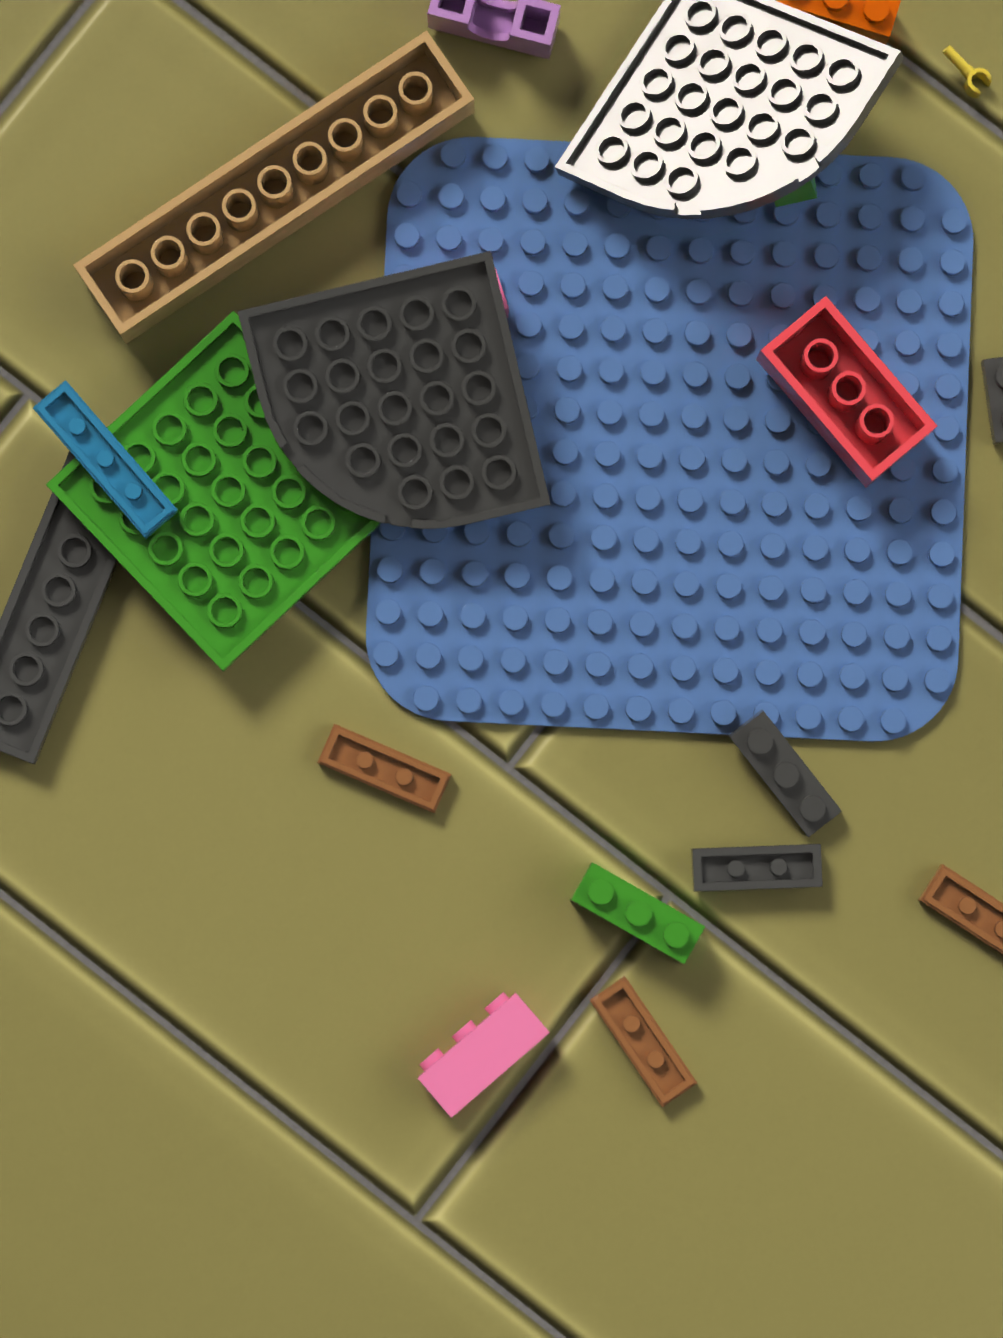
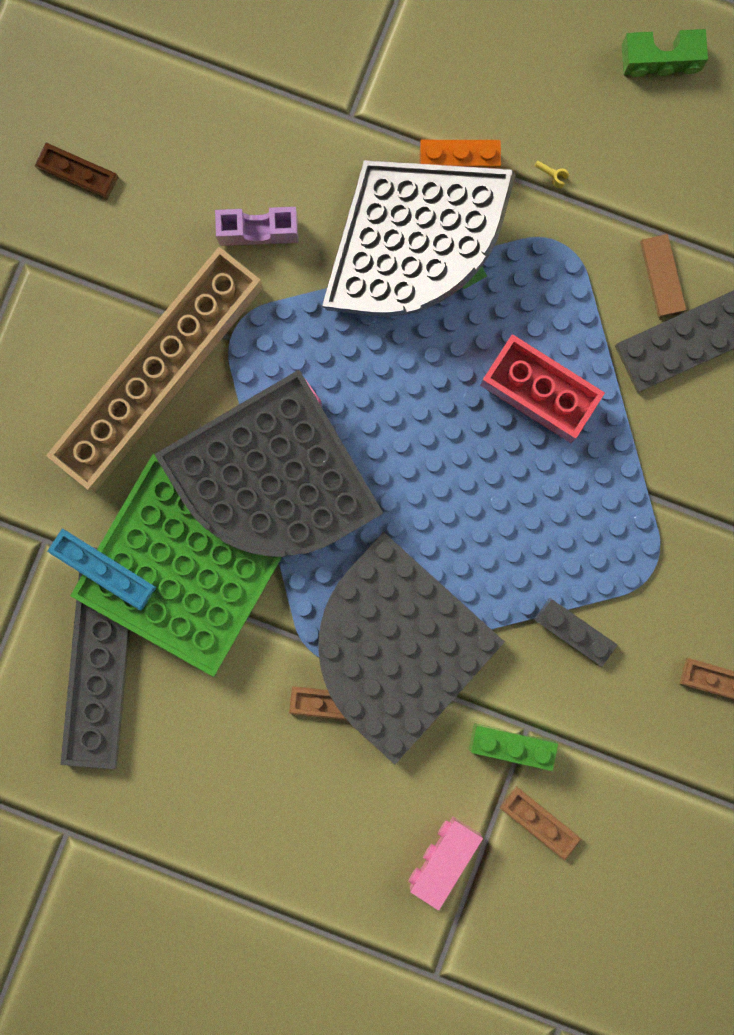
camera: 10 degrees left, 0 degrees up
dark grey plate [691,844,823,892] -> none
none -> dark grey plate [318,532,505,765]

